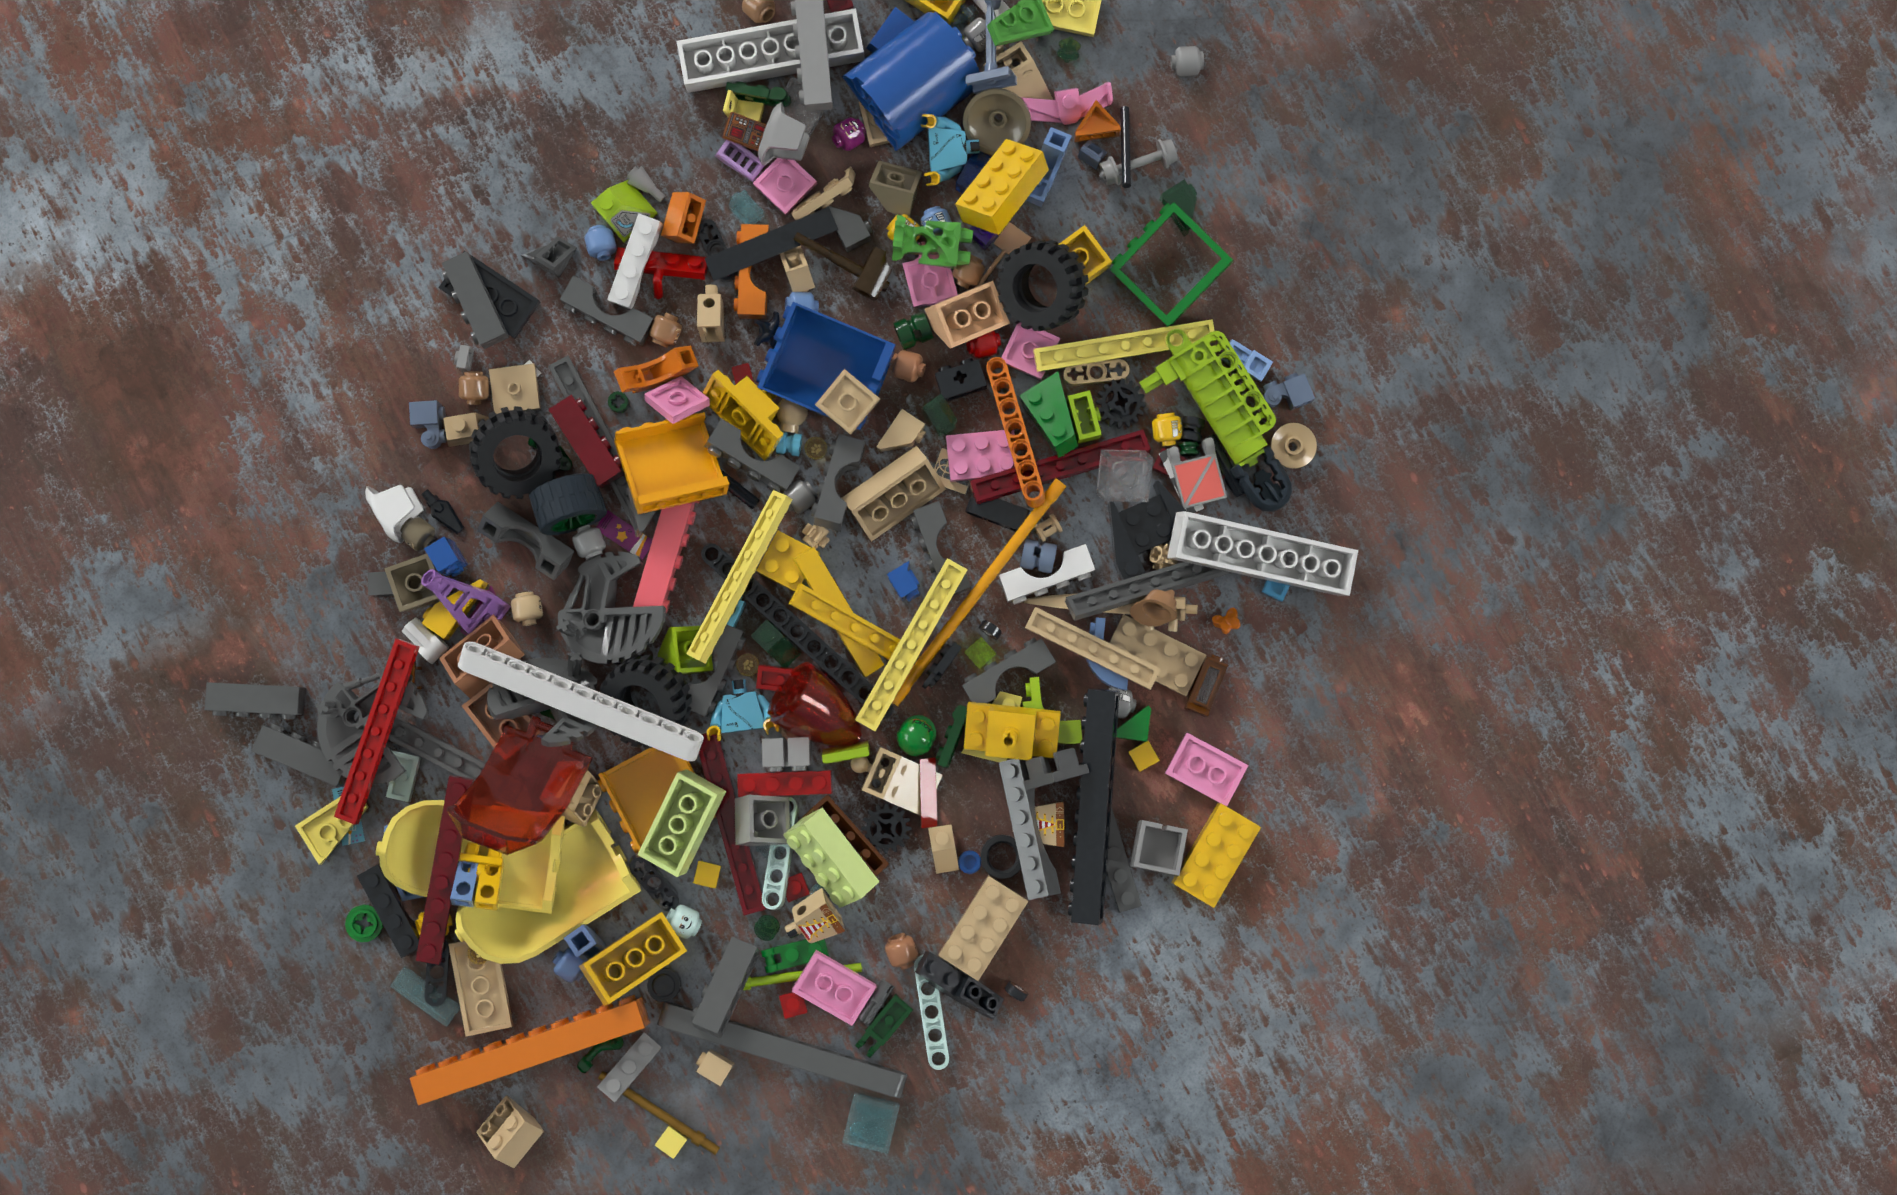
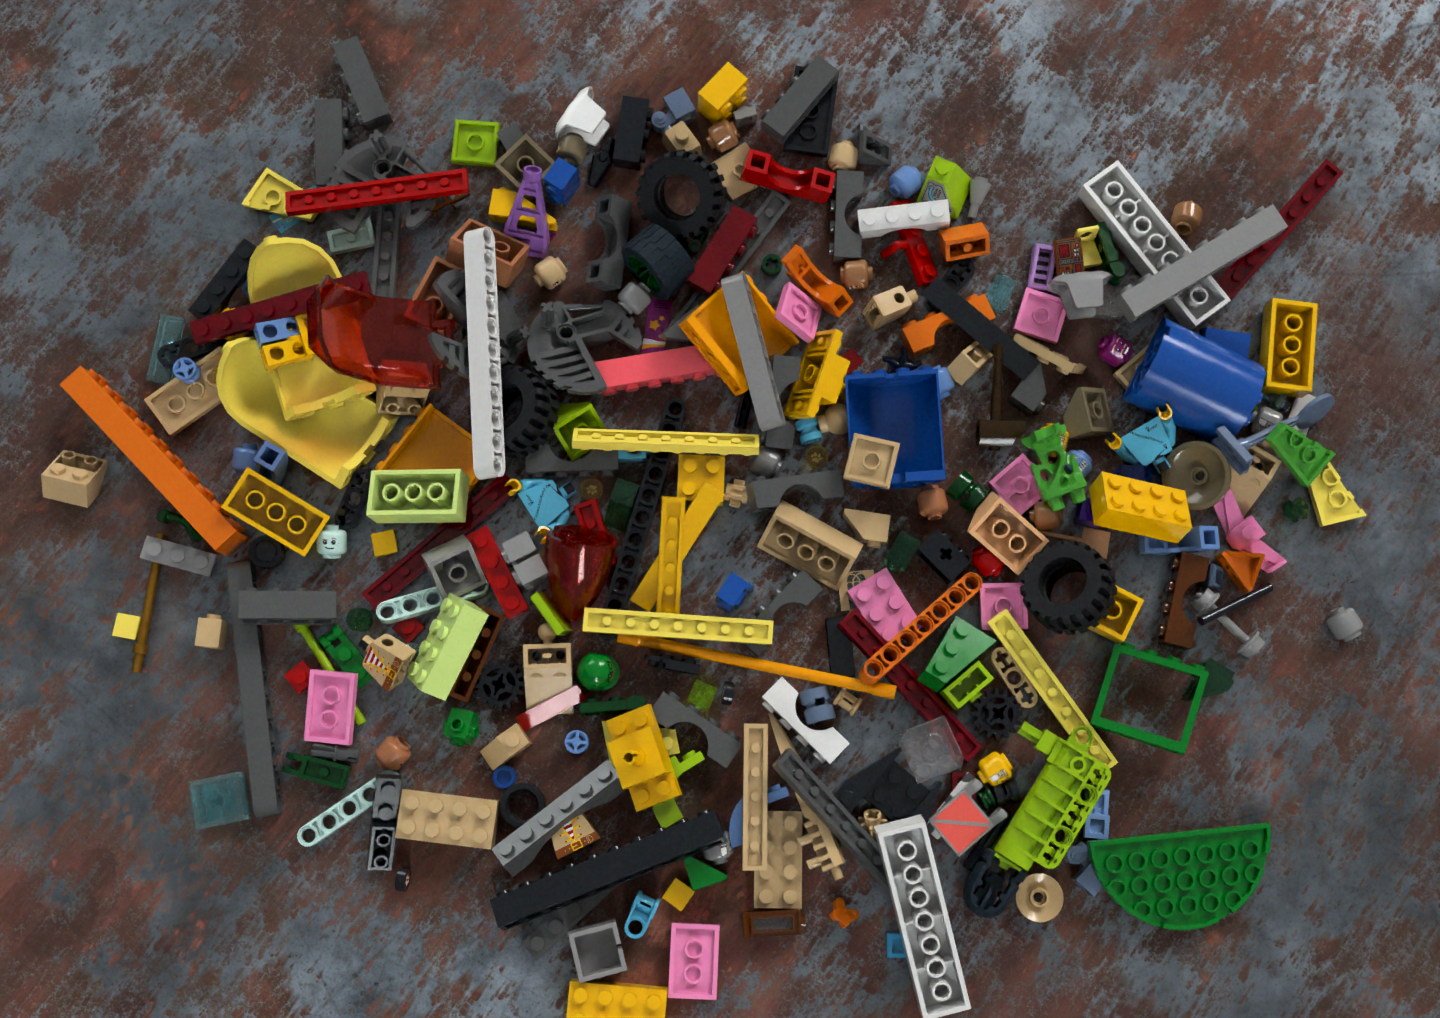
camera: 60 degrees right, 5 degrees down
green gear [345,905,383,942] -> none
white piece [402,618,449,664] -> none
dark grey panel [1023,748,1089,790] -> none
medium nougat piece [1130,589,1178,627] -> none
none -> medium blue wheel [173,357,201,384]
none -> green brick [443,707,480,747]
none -> lime tile [451,119,500,167]
none -> medium blue wheel [565,730,589,754]
none -> black brick [613,96,654,170]
none -> medium azure piece [624,889,661,939]
none -> yellow brick [698,62,748,125]
none -> light grey beam [721,272,785,432]
none -> red arch [739,148,836,204]
none -> tan head [828,140,858,173]
none -> green plate [1086,822,1271,930]
none -> reddish brown arch [1156,552,1210,651]

